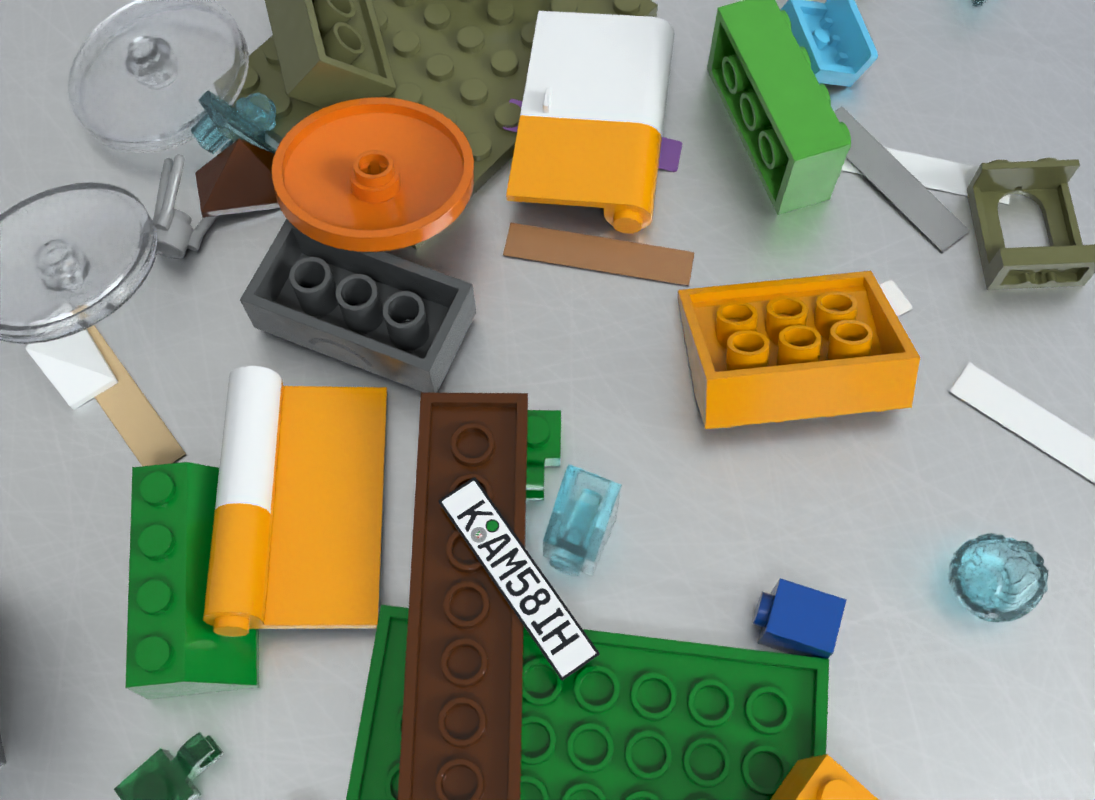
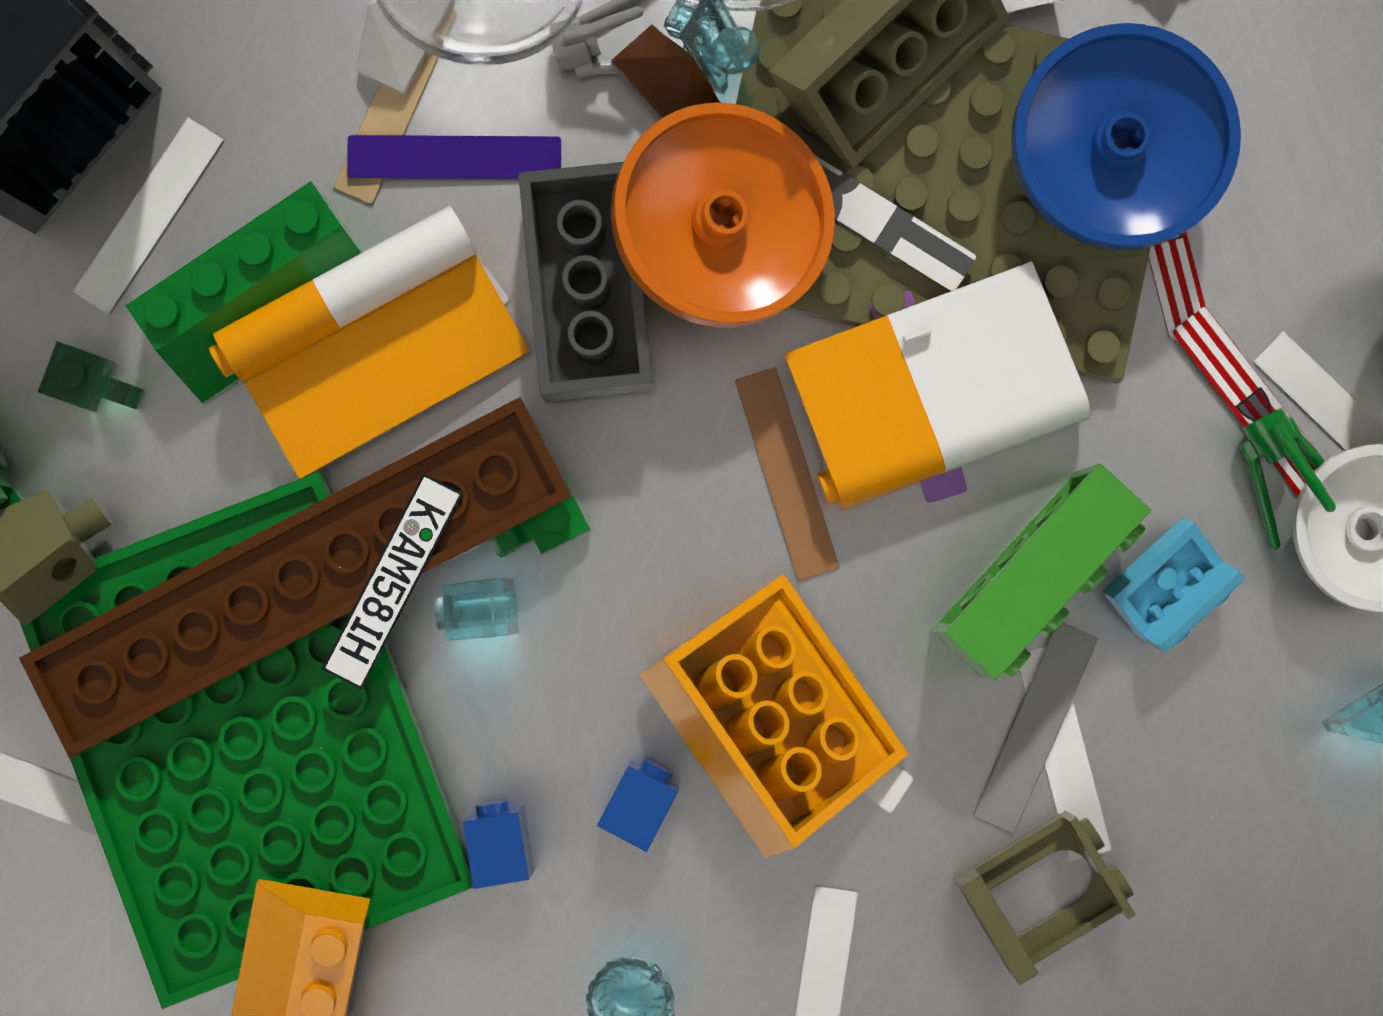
camera: 65 degrees right, 20 degrees up
none -> white sticker [73,117,224,315]
none -> dark purple sticker [347,135,561,179]
none -> blue brick [597,758,679,852]
none -> sticker [815,155,976,291]

